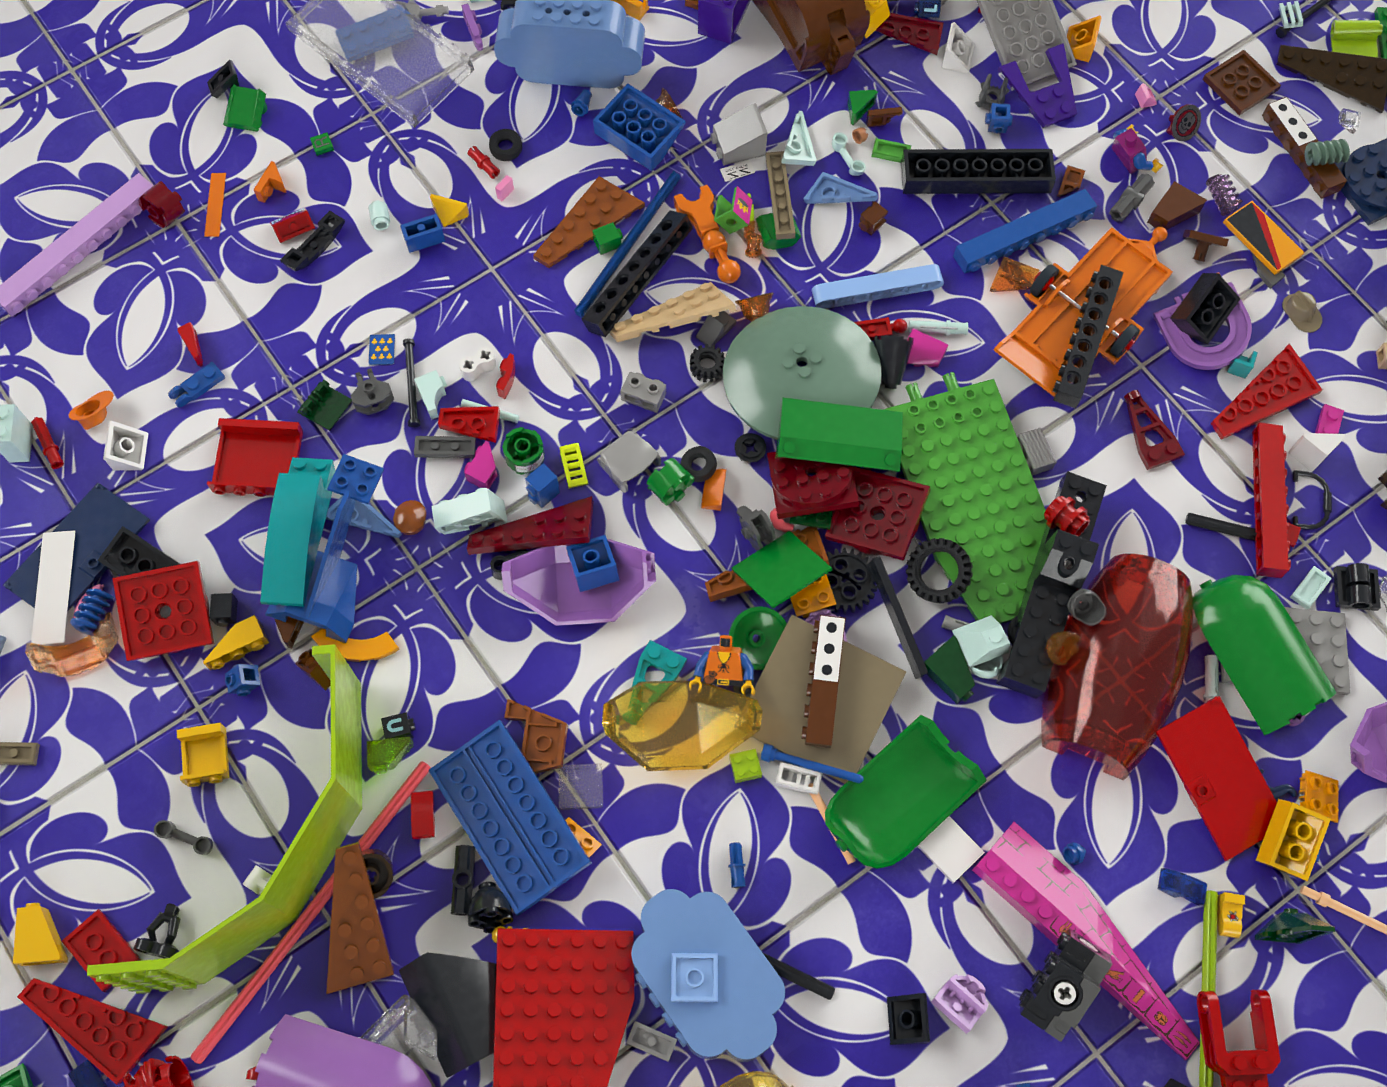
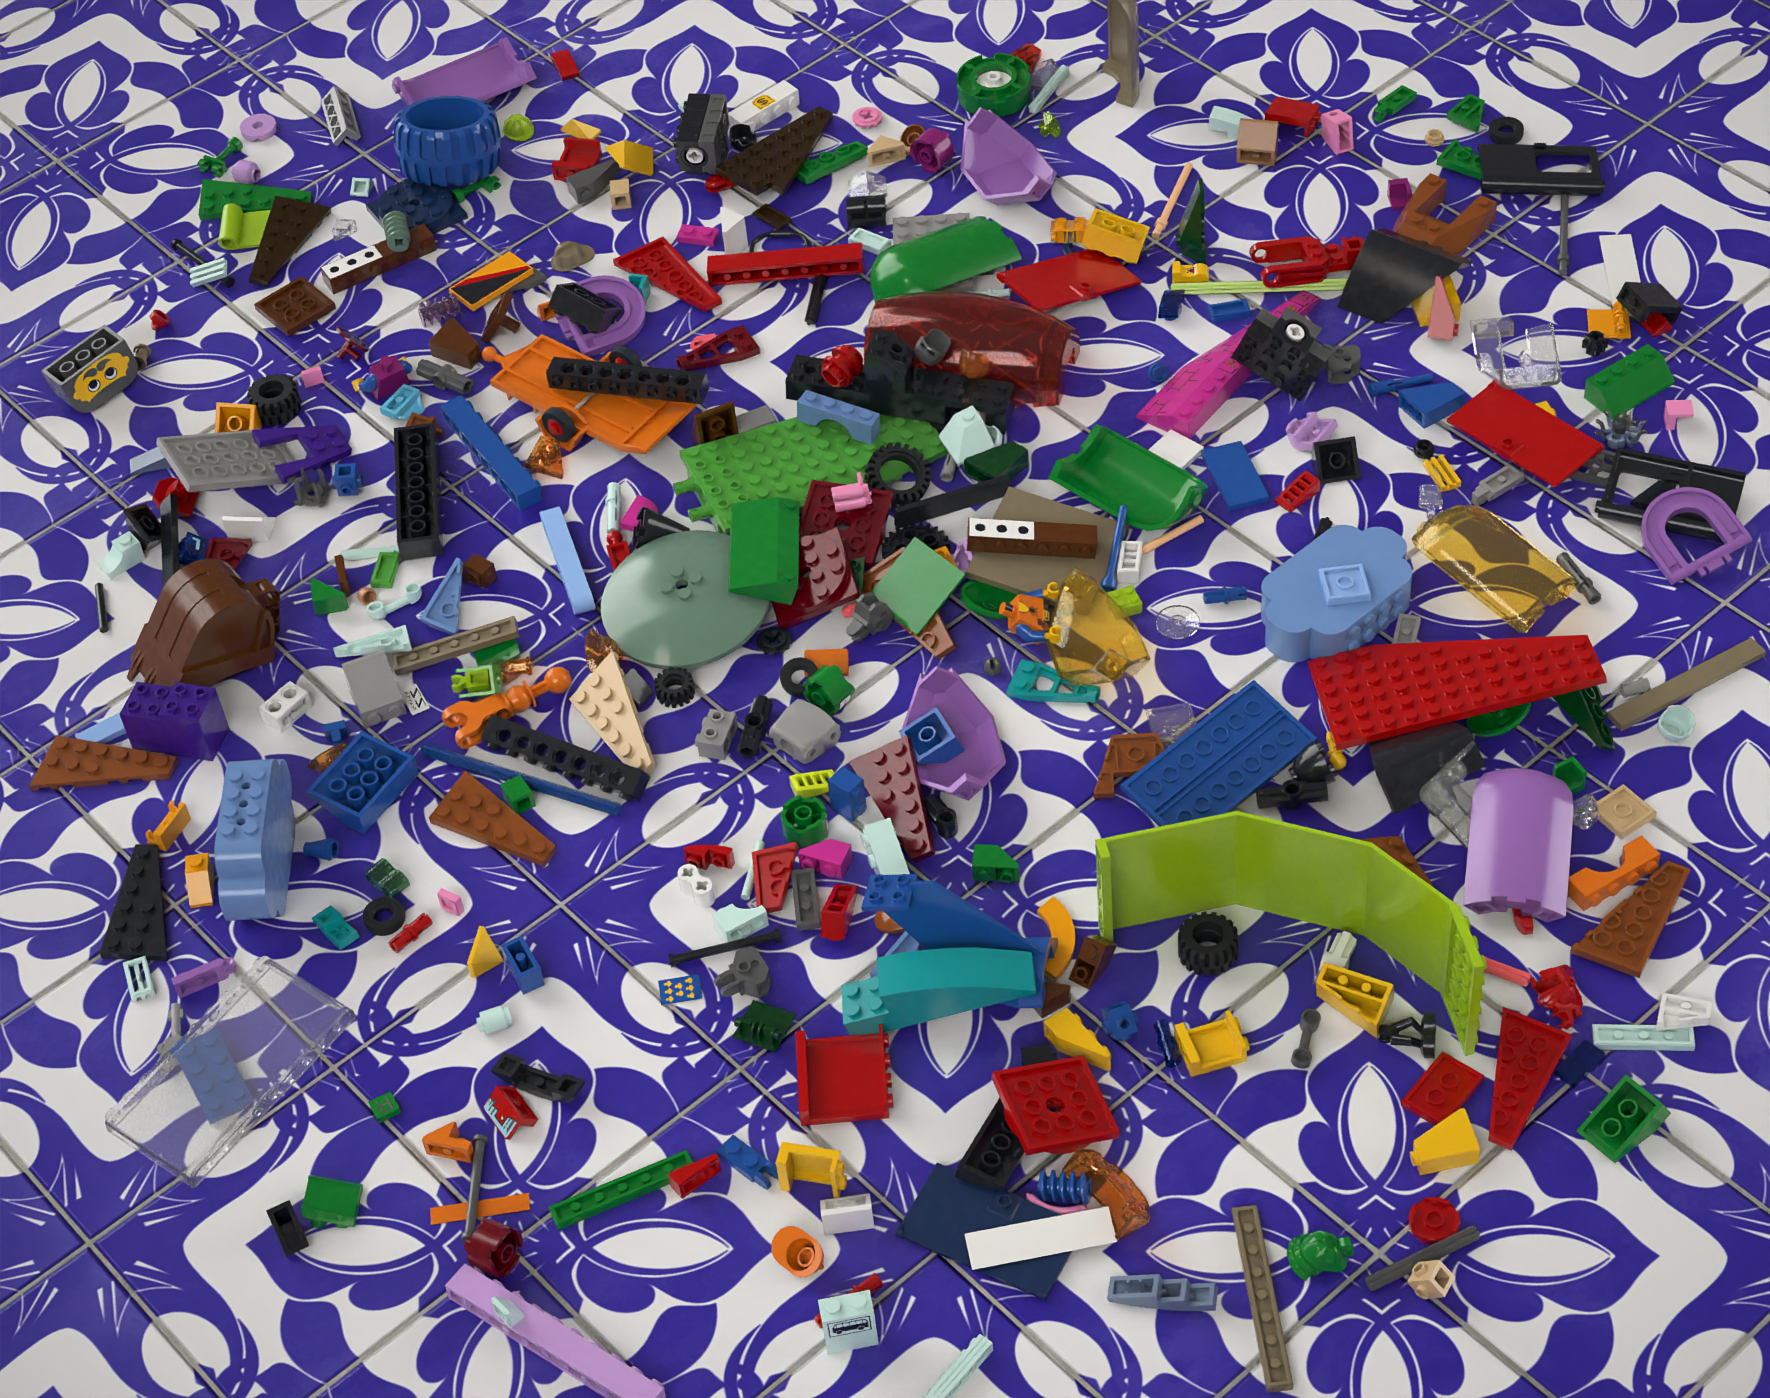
camera: 90 degrees left, 20 degrees down
none -> black tyre [247,374,302,426]
none -> white brick [259,681,312,733]
none -> teal slope [312,905,360,950]
none -> blue tile [323,720,349,748]
none -> light aqua piece [341,546,399,560]
none -> clear green axle [364,858,410,898]
none -> medium azure slope [380,384,425,421]
none -> dark grey bar [461,1134,488,1243]
none -> light aqua slope [491,1296,525,1328]
none -> green tile [548,1150,693,1231]
none -> coral arm [690,333,716,351]
none -> reddish brown slope [691,401,739,446]
none -> black piece [737,695,773,758]
none -> dark brown tile [752,203,793,230]
none -> yellow panel [776,1142,847,1198]
none -> medium blue arch [797,390,880,445]
none -> red slope [821,884,858,941]
none -> bright pink piece [831,472,872,513]
none -> green slope [972,844,1020,883]
none -> dark grey hinge [984,657,1002,676]
none -> clear blue pin [1153,1019,1181,1068]
none -> clear dish [1156,605,1200,639]
none -> black tyre [1178,912,1238,977]
none -> blue tile [1201,441,1269,511]
none -> blue tile [1207,299,1251,324]
none -> red slope [1275,471,1320,513]
none -> yellow wedge [1316,962,1394,1039]
none -> dark grey hinge [1323,344,1361,385]

